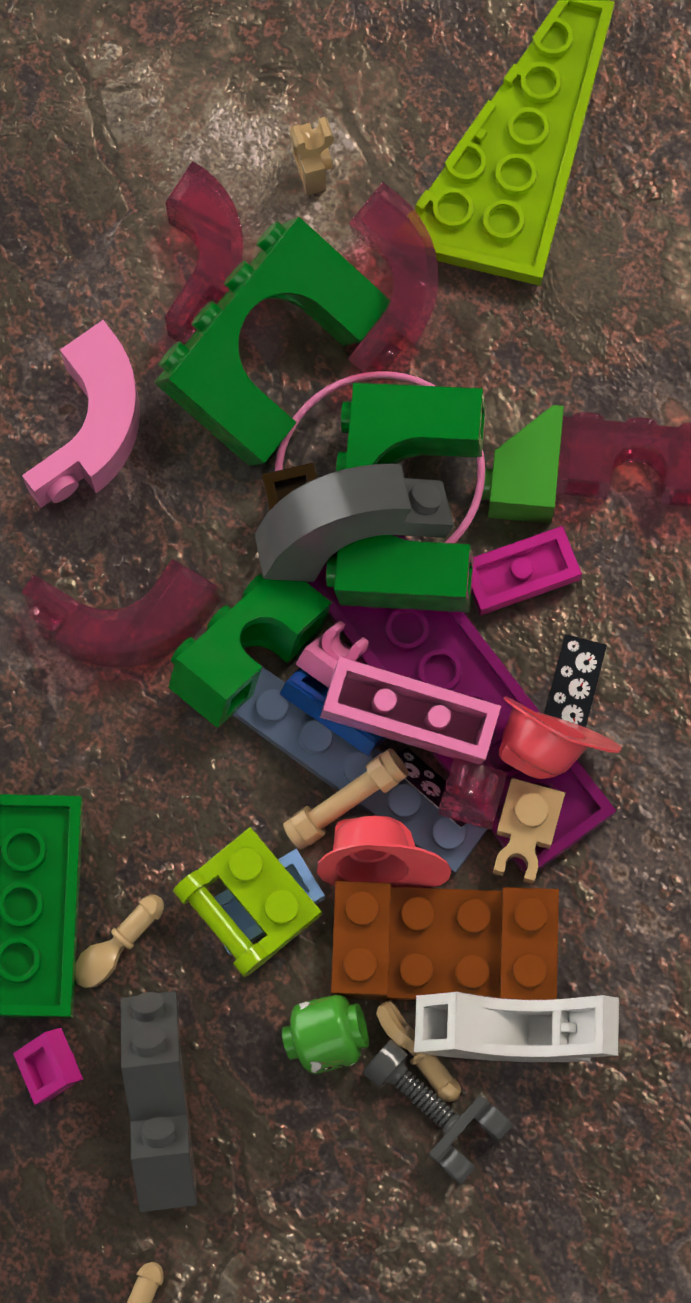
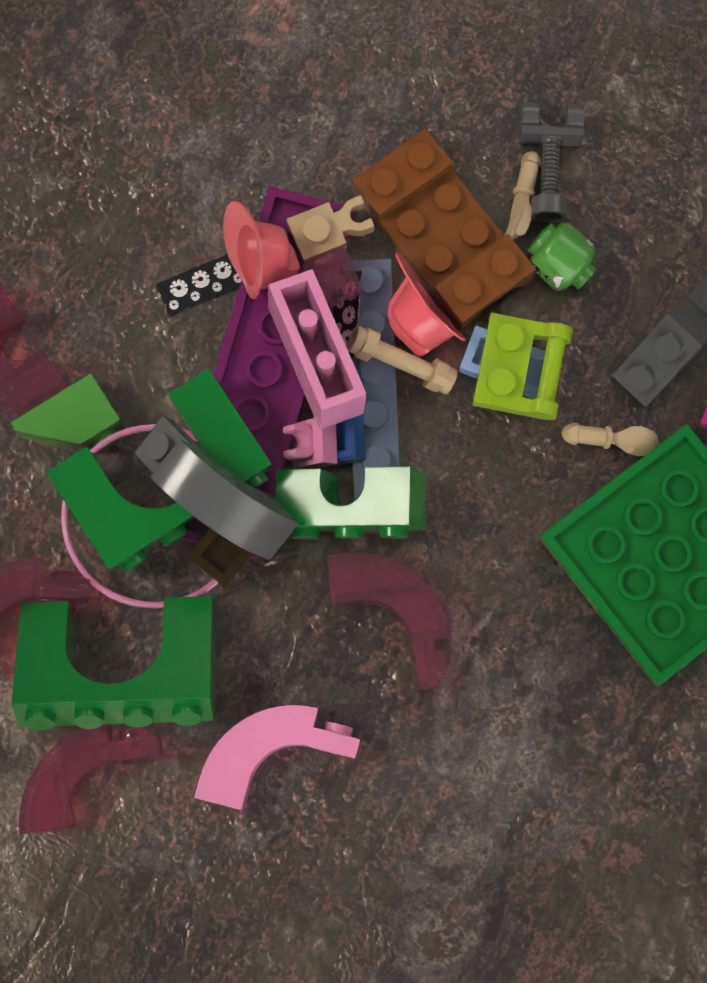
camera: 130 degrees left, 5 degrees up
white arch [414,992,619,1062] -> none
dark pink plate [471,526,582,616] -> none

